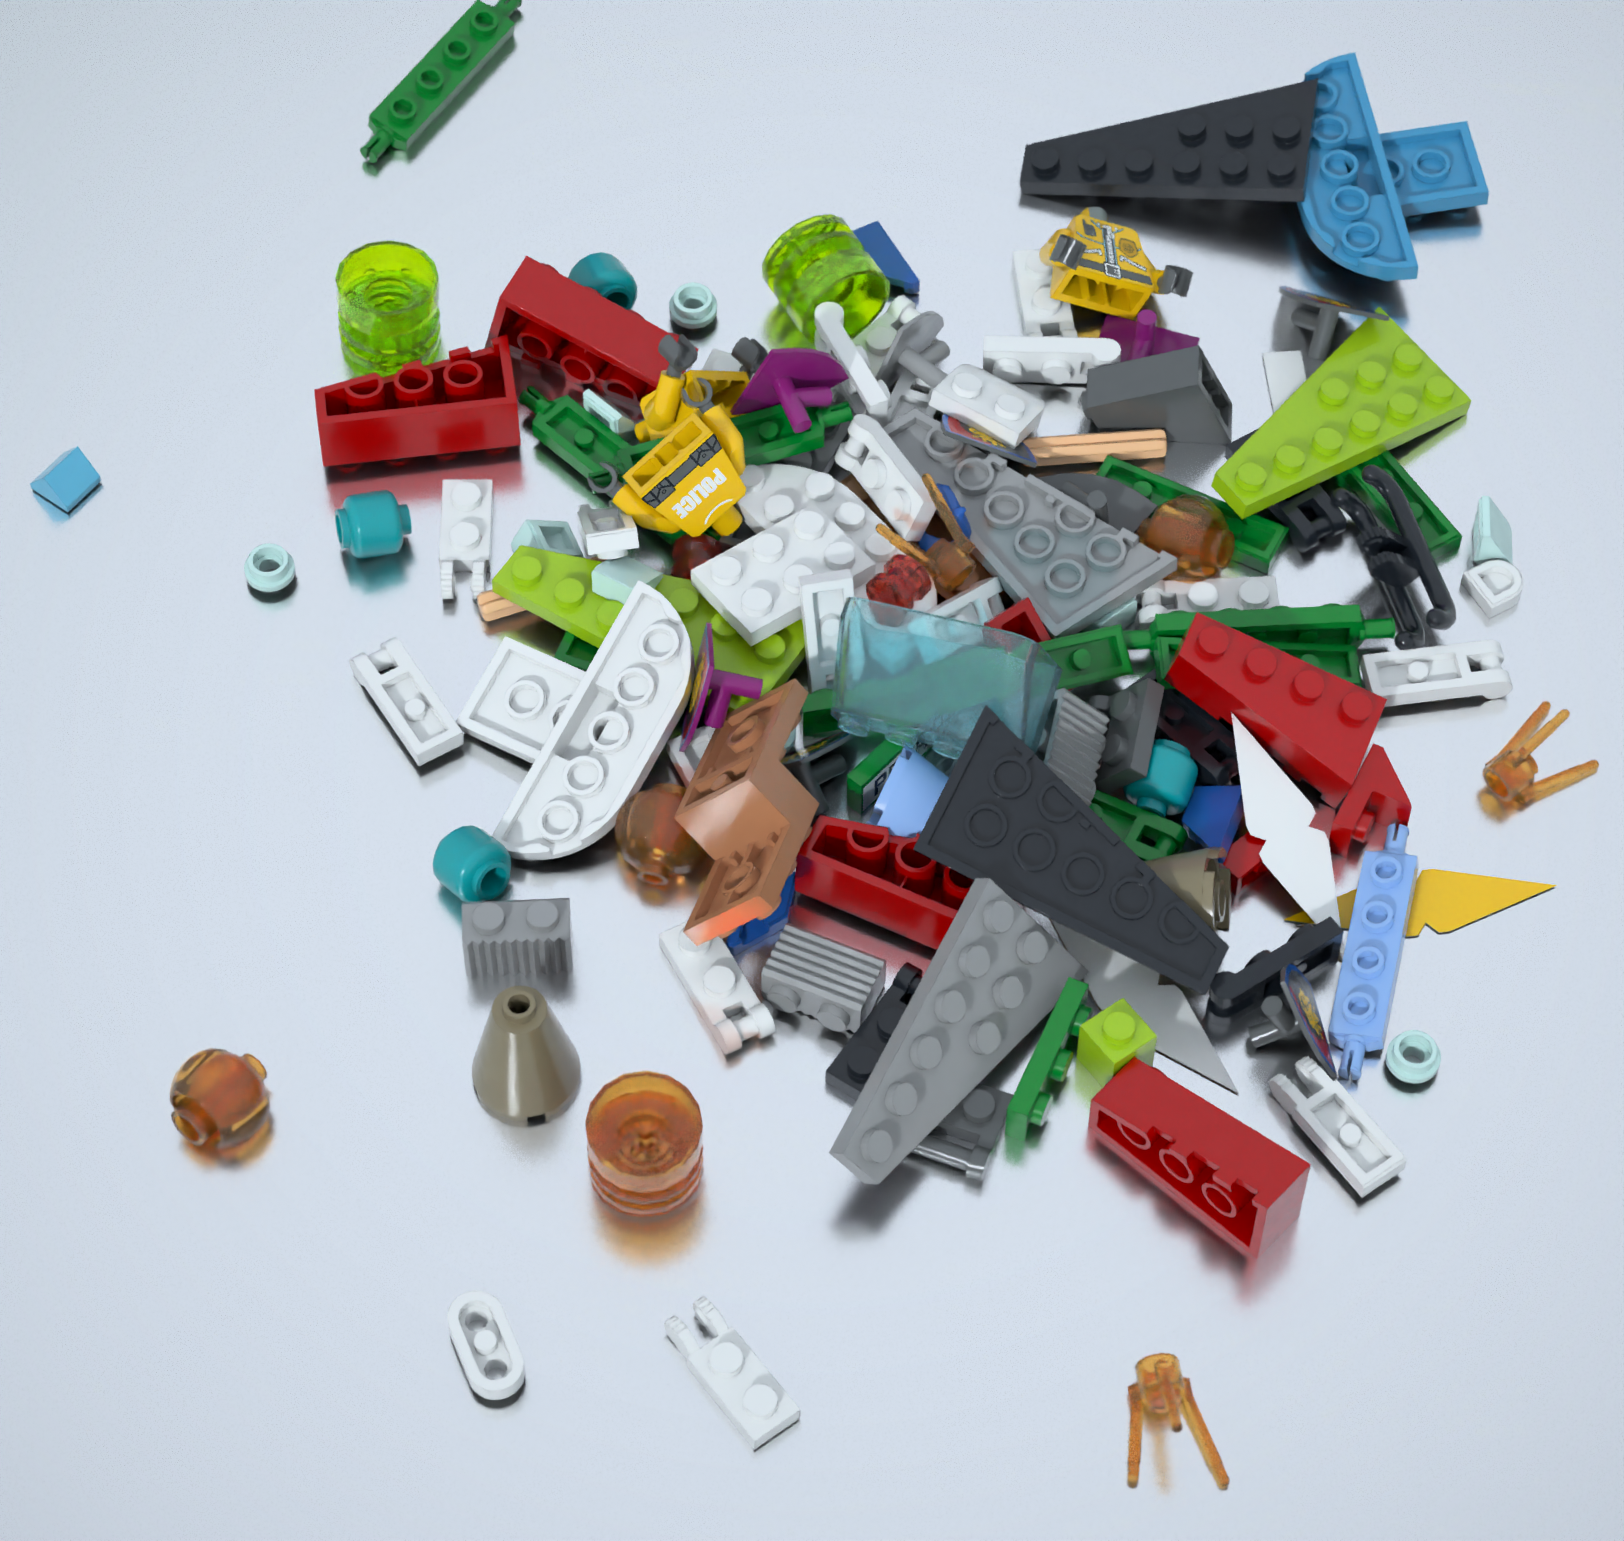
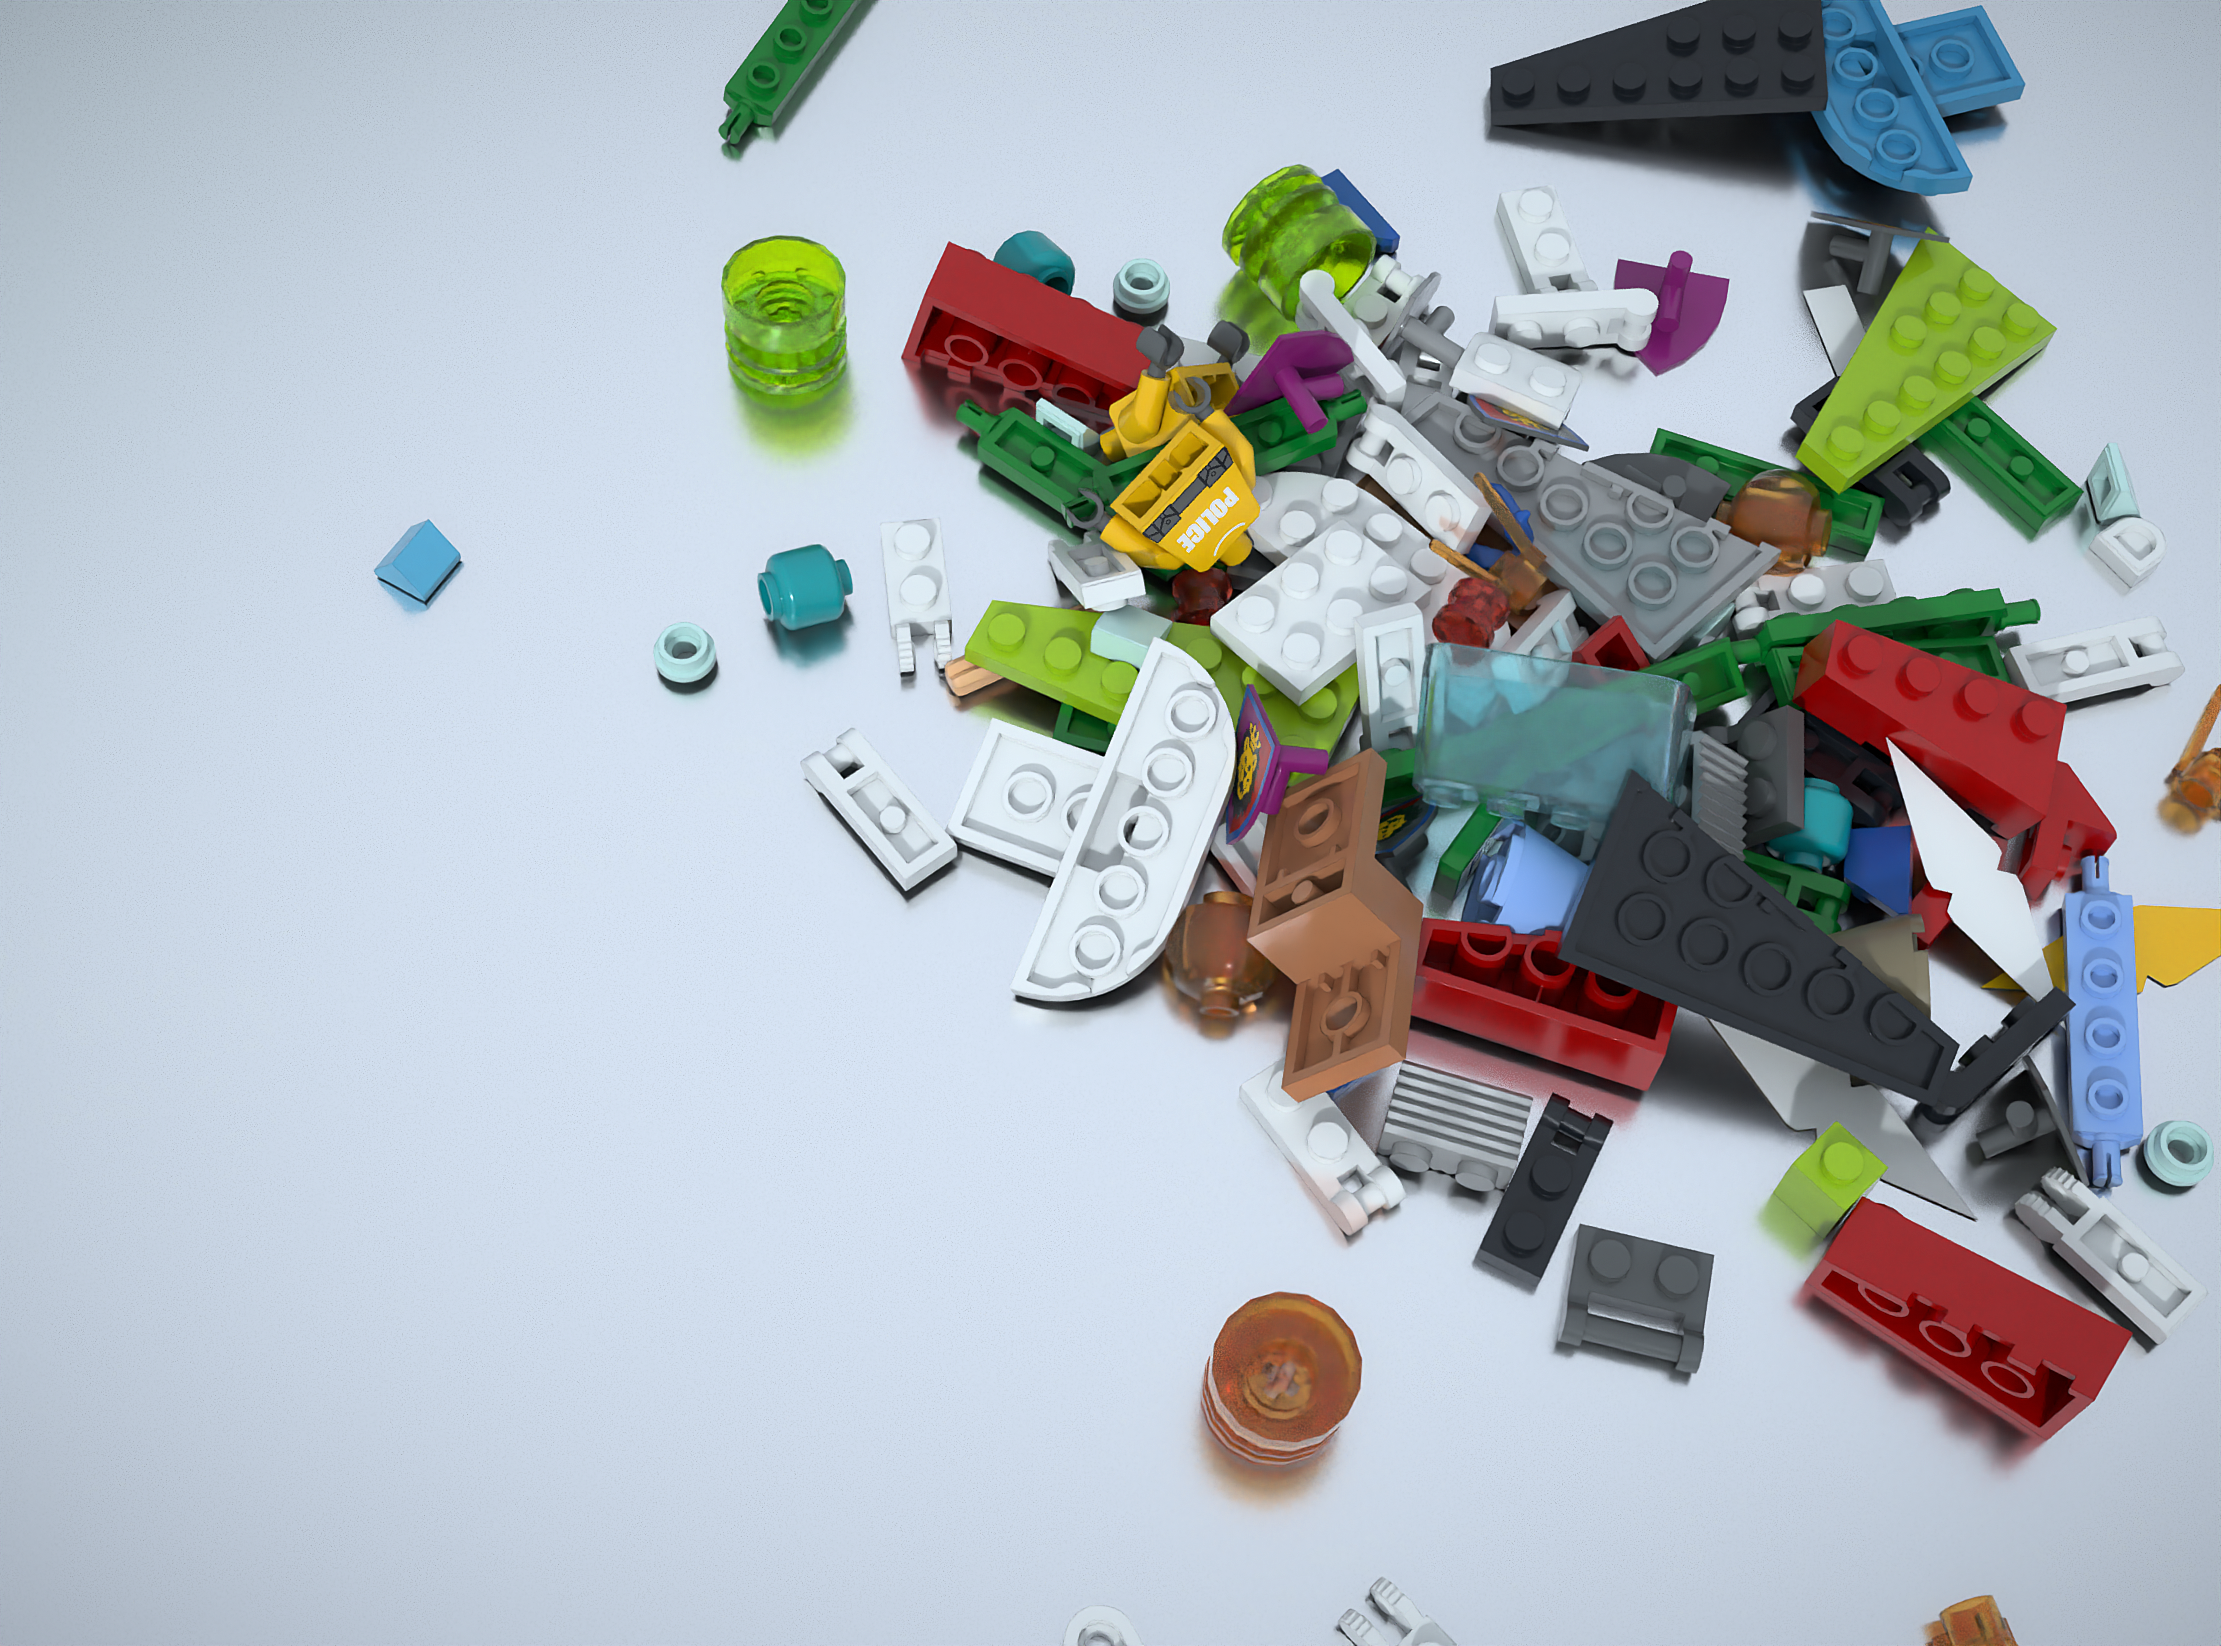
camera: 10 degrees left, 5 degrees up
clear orange plant [169,1048,270,1149] -> none
red wedge [314,335,521,467] -> none
teal head [432,825,512,902] -> none
light grey brick [462,898,573,978] -> none
dark tan cone [472,985,580,1122] -> none
light aqua slope [511,519,584,558] -> none
light grey wing [829,878,1089,1185] -> none
green plate [1005,977,1093,1142] -> none
light nougat axle [1022,428,1167,467] -> none
yellow torso [1039,207,1193,320] -> none
dark grey slope [1081,345,1232,444] -> none
black piece [1331,464,1456,650] -> none

